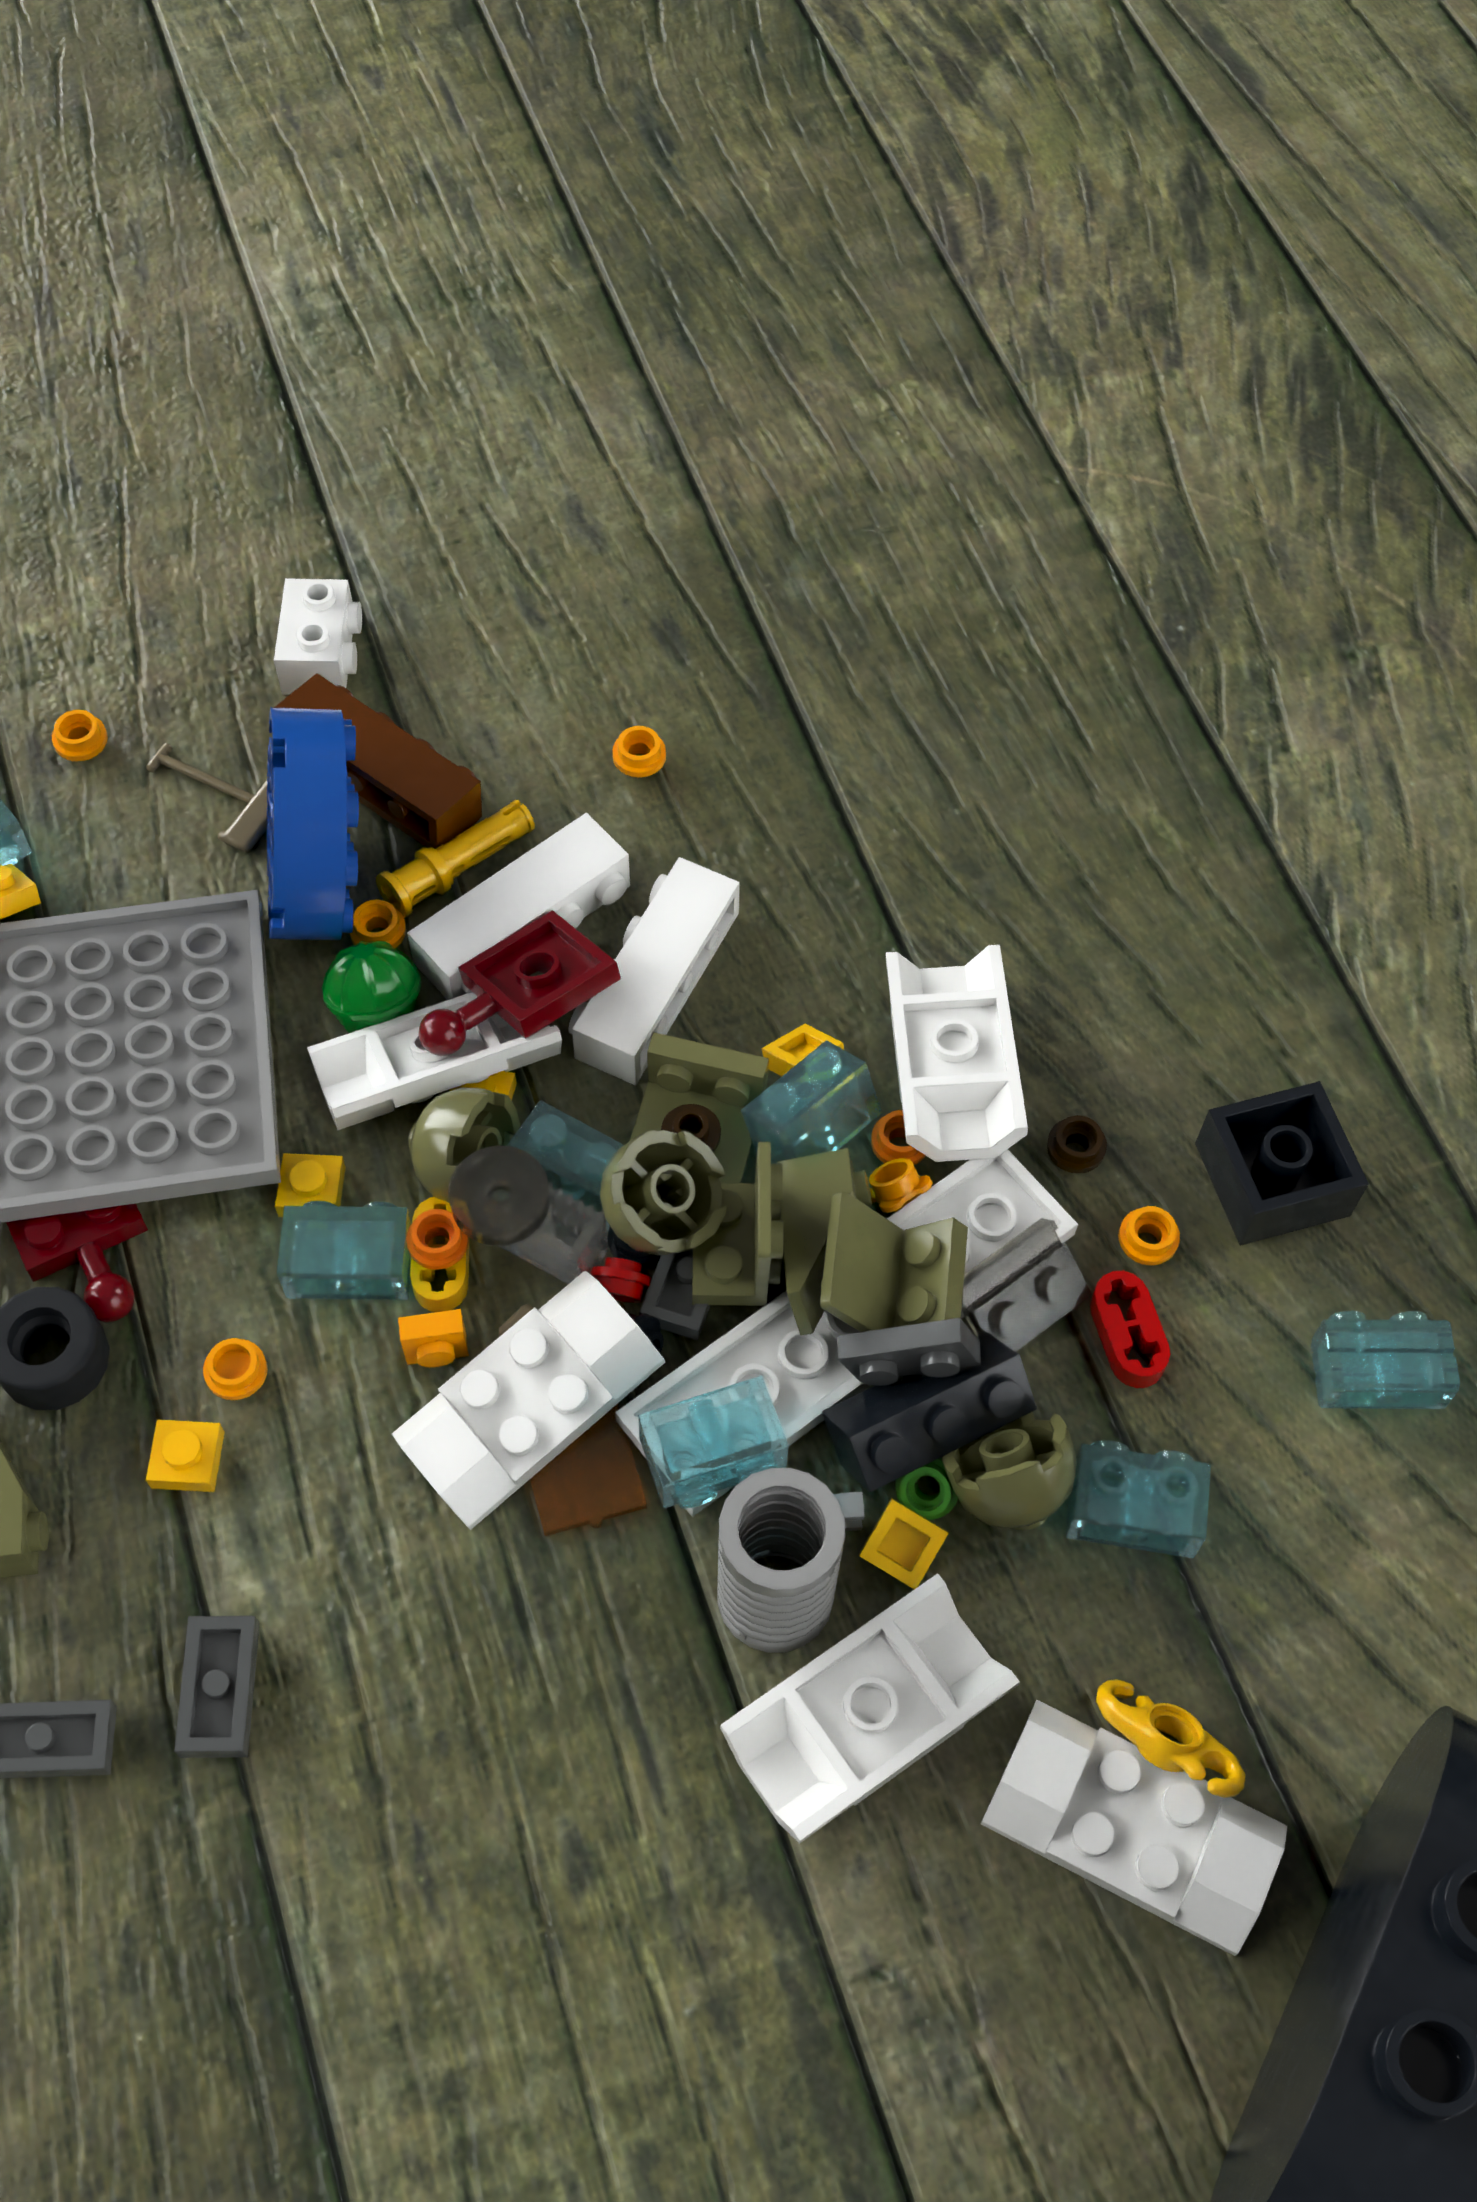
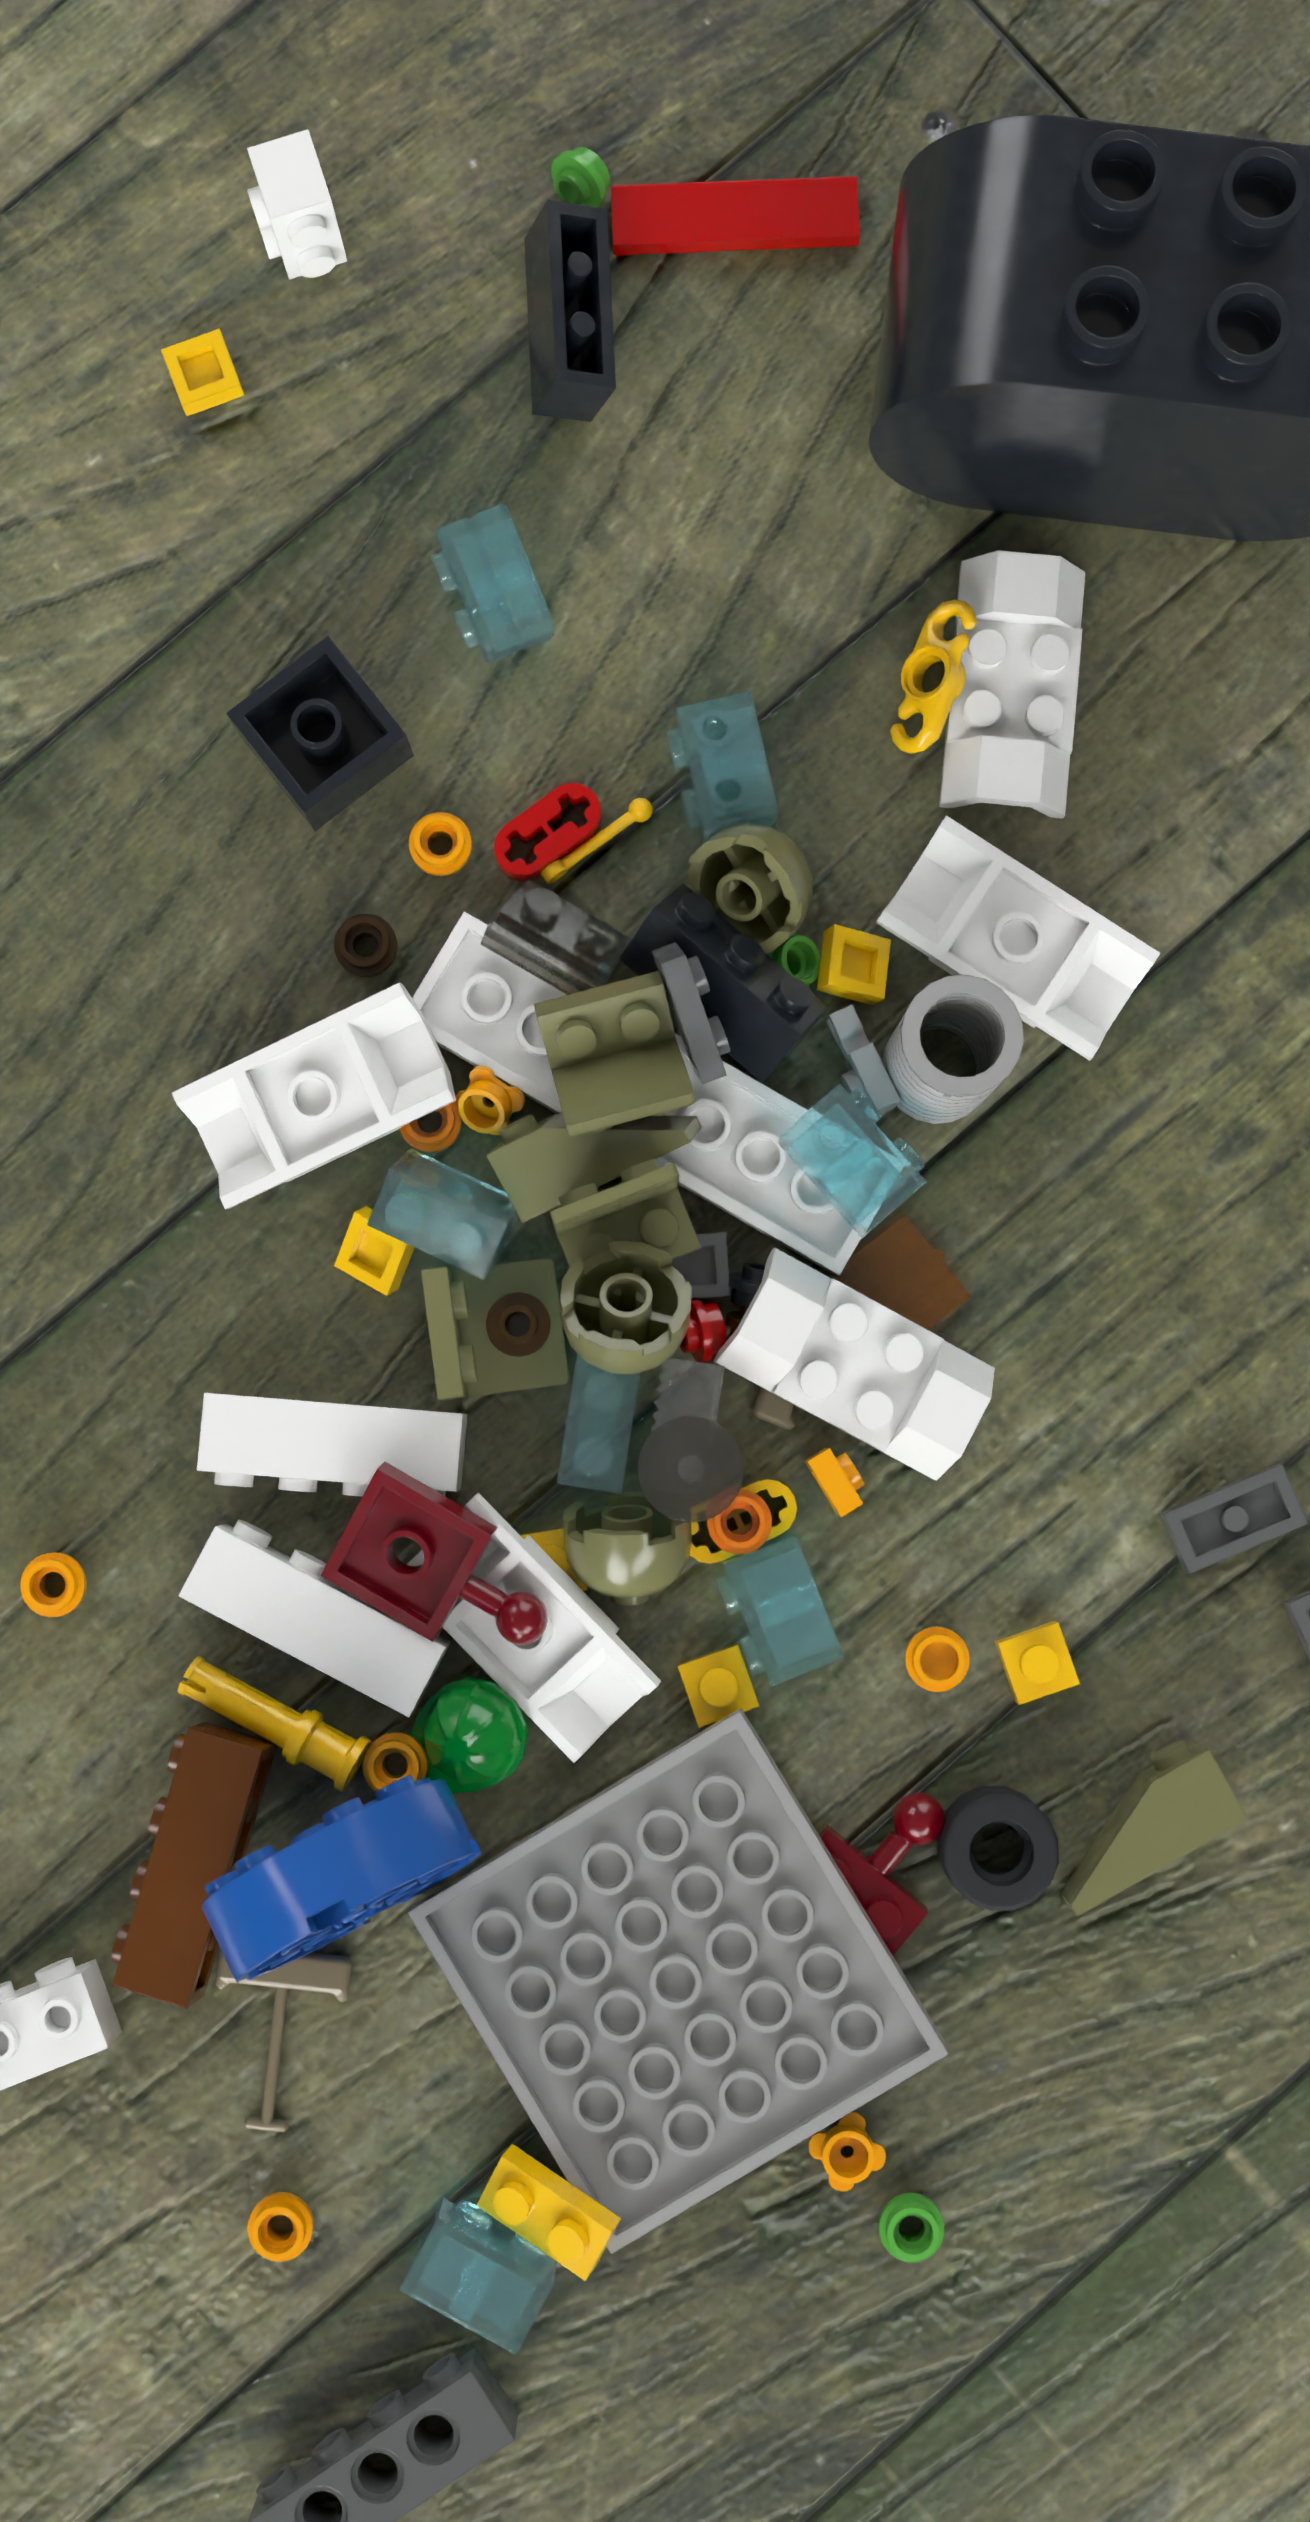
camera: 110 degrees left, 25 degrees up
none -> yellow hinge [541,798,653,884]

